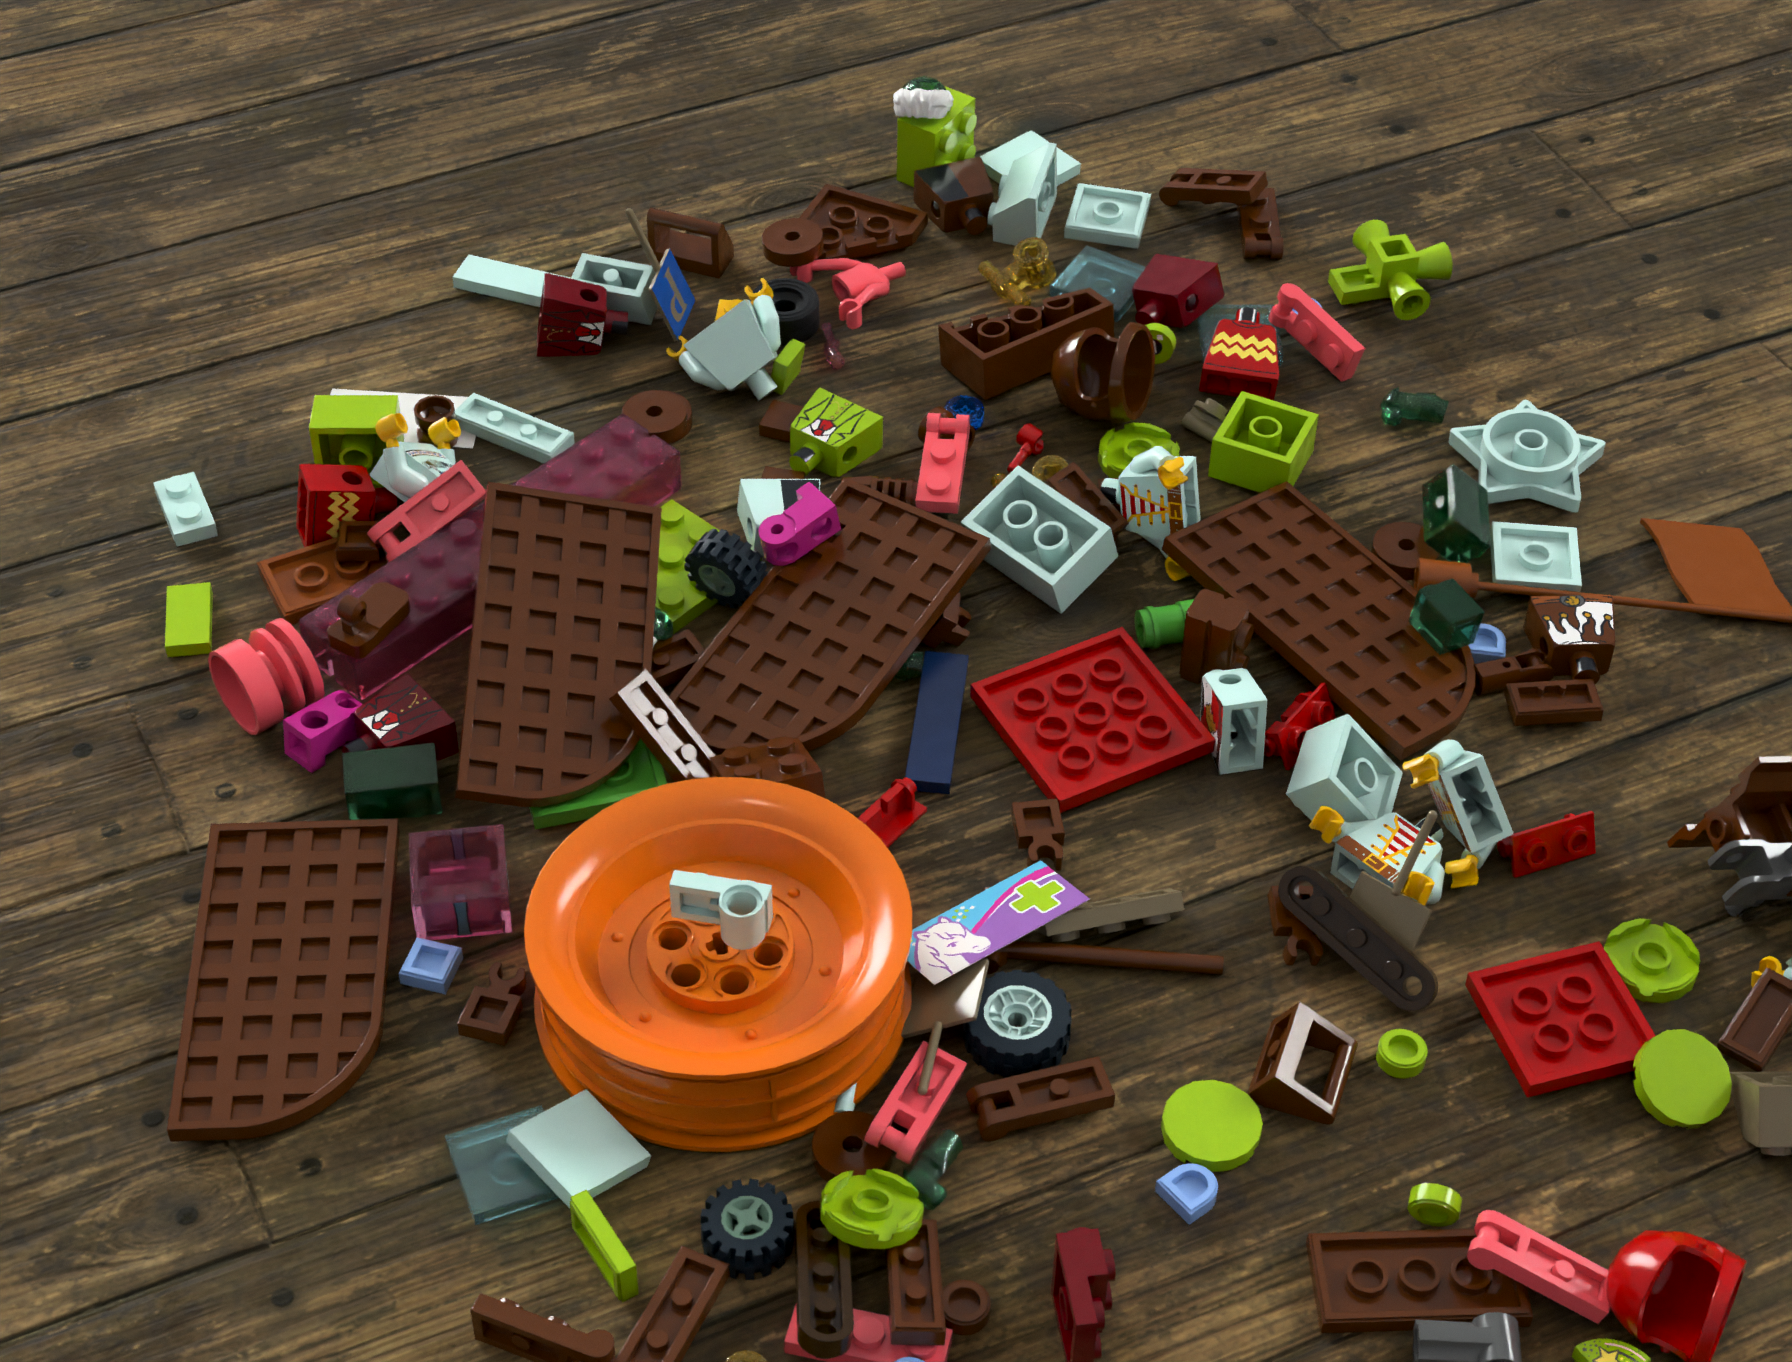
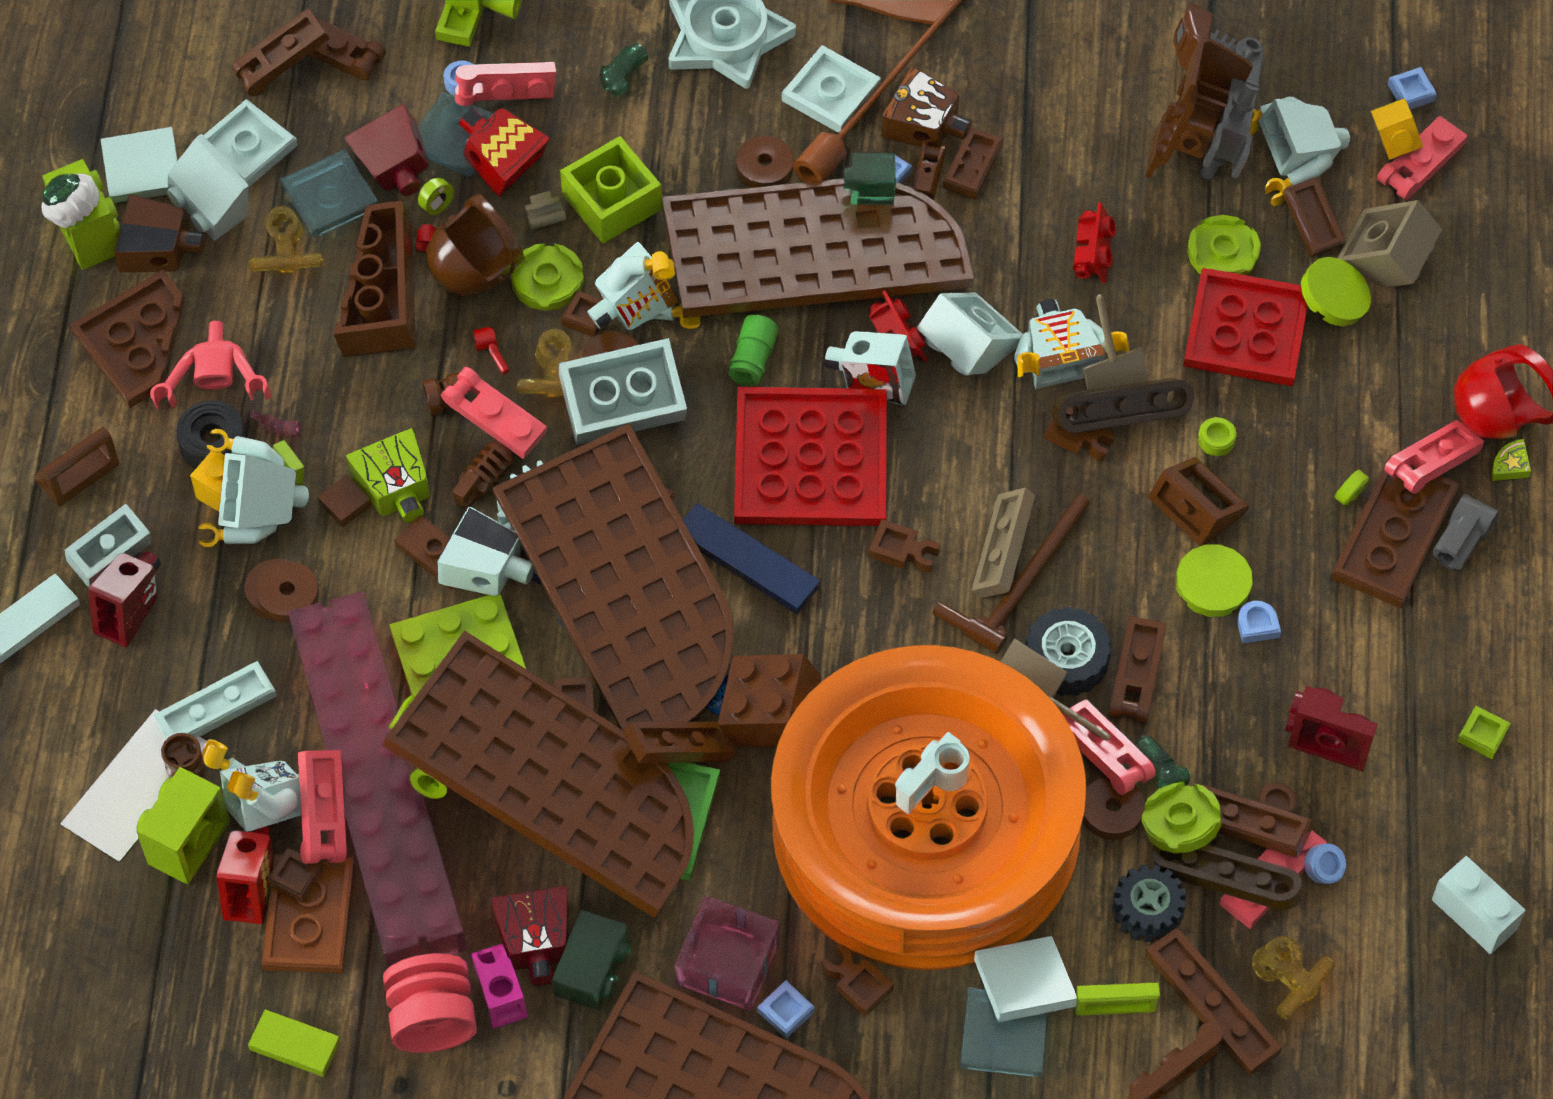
camera: 60 degrees left, 15 degrees up
light aqua plate [153,472,218,547] -> none
reddish brown piece [327,582,411,659] -> none
piece [625,208,695,341] -> none
black wheel [684,529,768,609] -> none
dark pink leg [758,482,841,566] -> none
reddish brown piece [762,218,824,267] -> none
red hinge [858,777,927,848] -> none
sticker [907,860,1090,985] -> none
clear blue tile [944,395,985,430] -> none
reddish brown plate [1044,462,1129,537] -> none
reddish brown brick [1179,588,1254,684] -> none
light aqua torso [1402,739,1514,889] -> none
clear green brick [1422,464,1491,563] -> none

